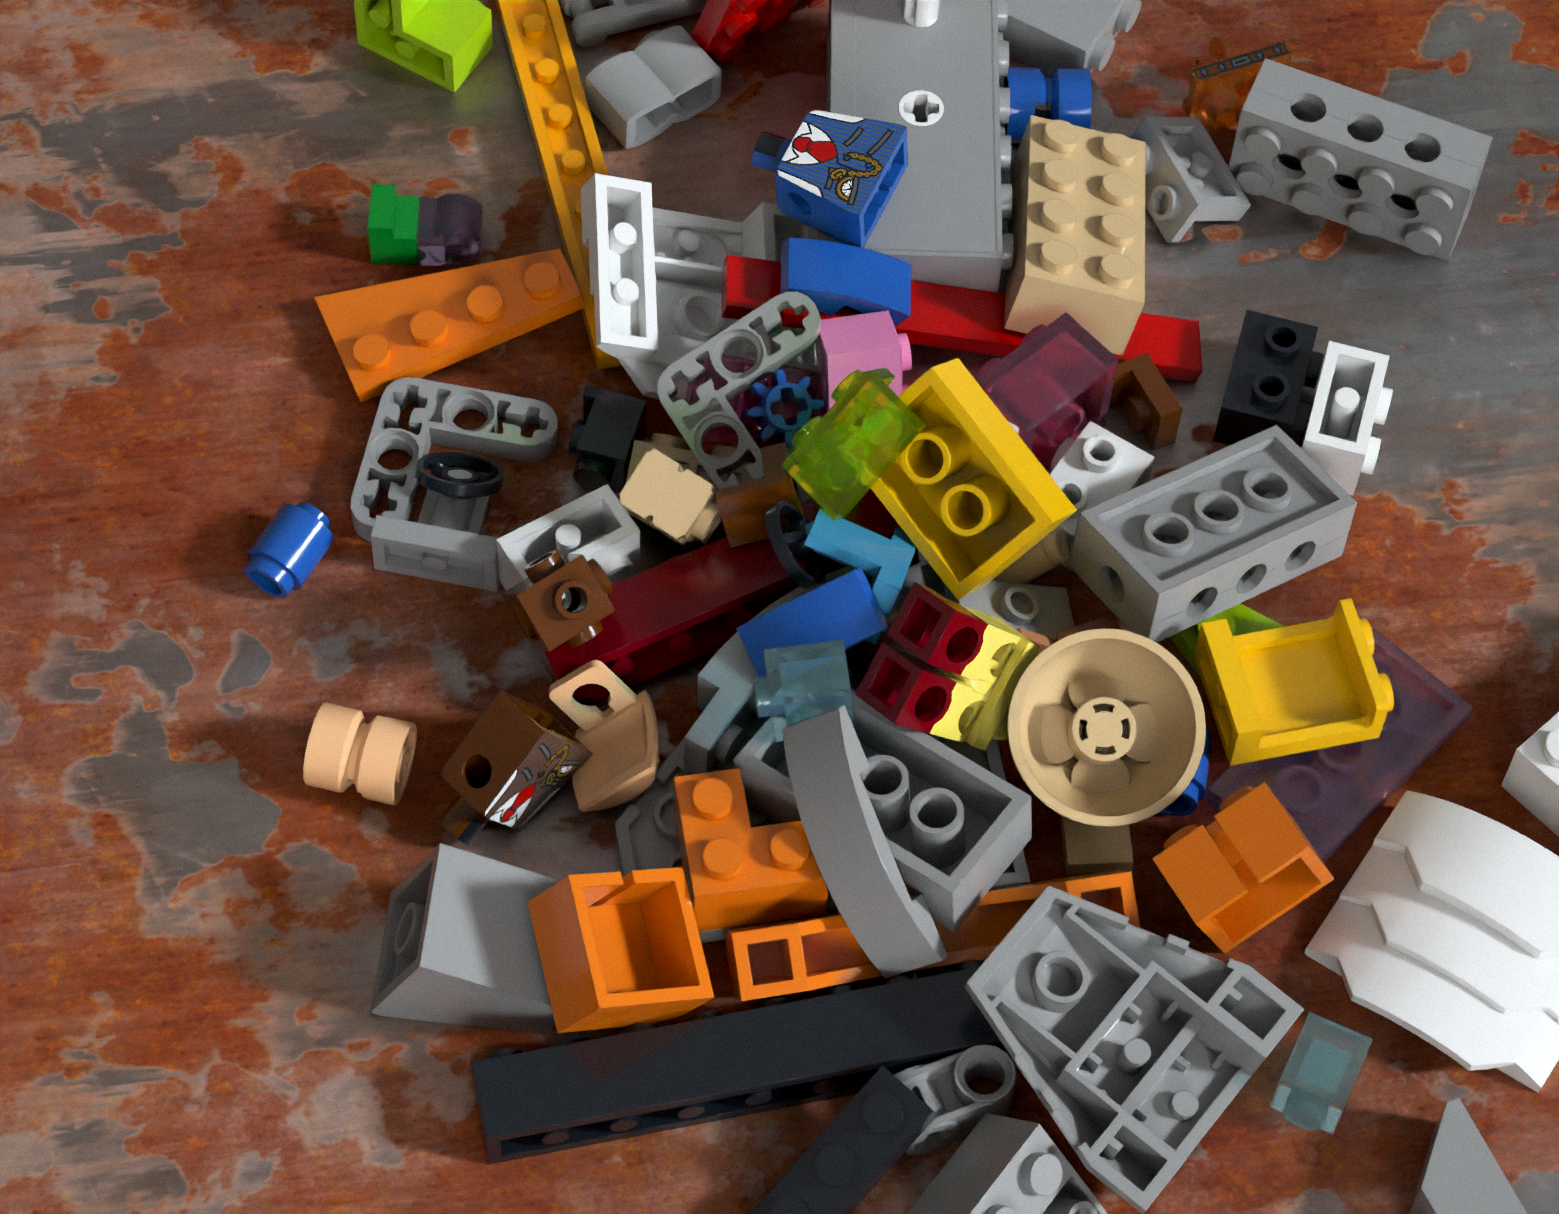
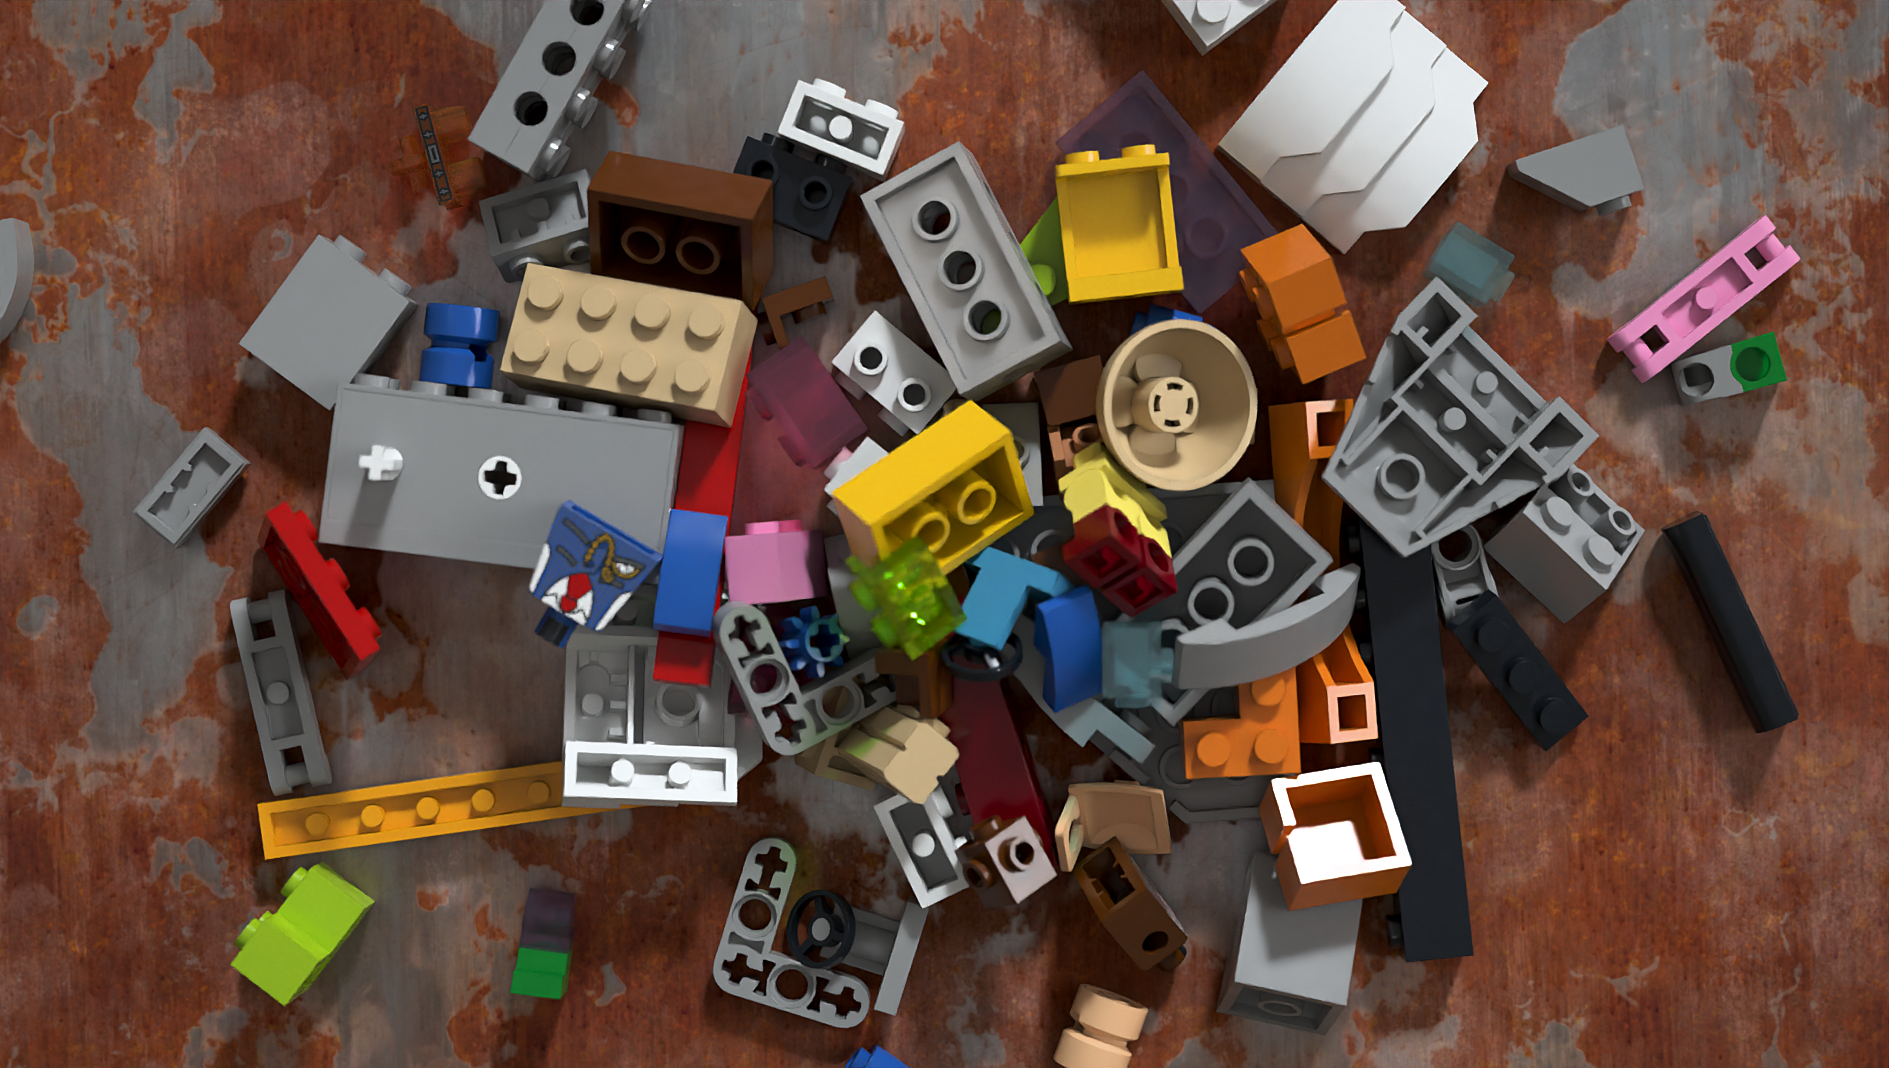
camera: 80 degrees left, 30 degrees up
orange wing [314,248,586,403] -> none
black brick [569,385,647,493] -> none
light grey brick [585,26,722,149] -> none
none -> reddish brown brick [587,150,773,311]

